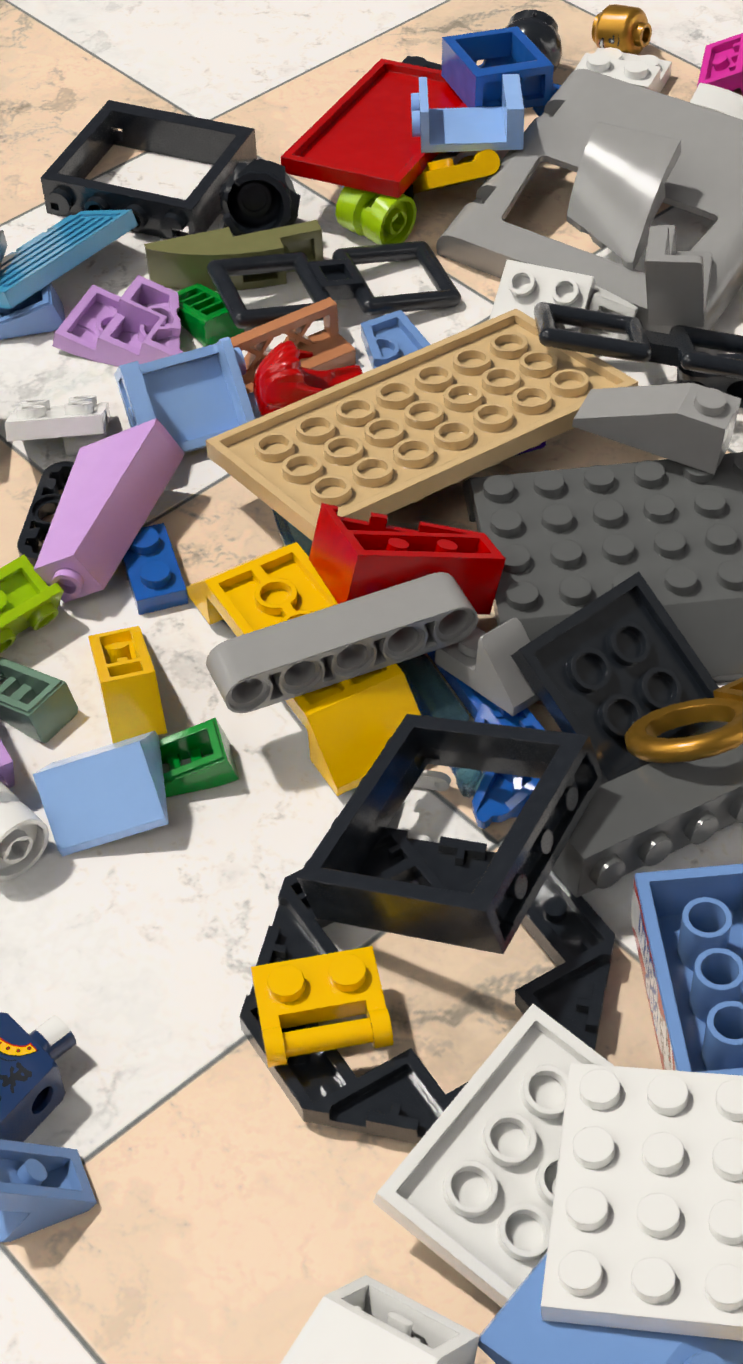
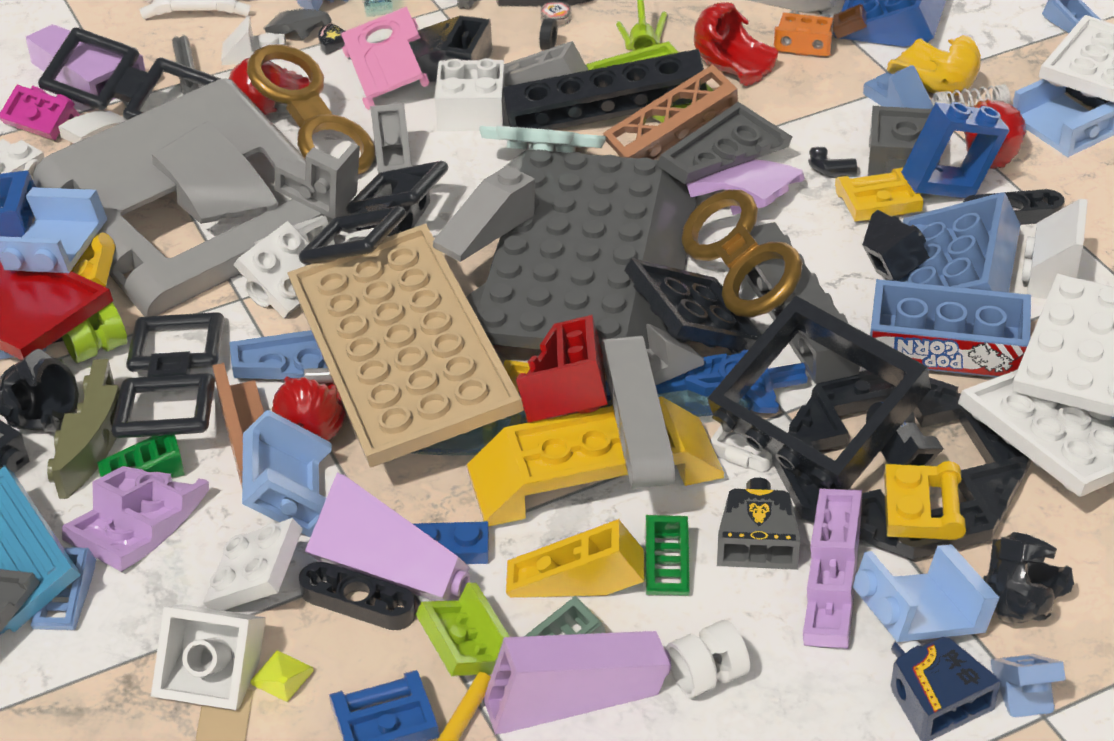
camera: 75 degrees left, 5 degrees down
light blue slope [33,730,169,857] -> none
none -> dark grey torso [717,477,800,570]
none -> lavender slope [803,489,862,648]
none -> light blue panel [853,544,999,642]
none -> black leg [866,402,944,466]
none -> black helmet [983,532,1074,624]

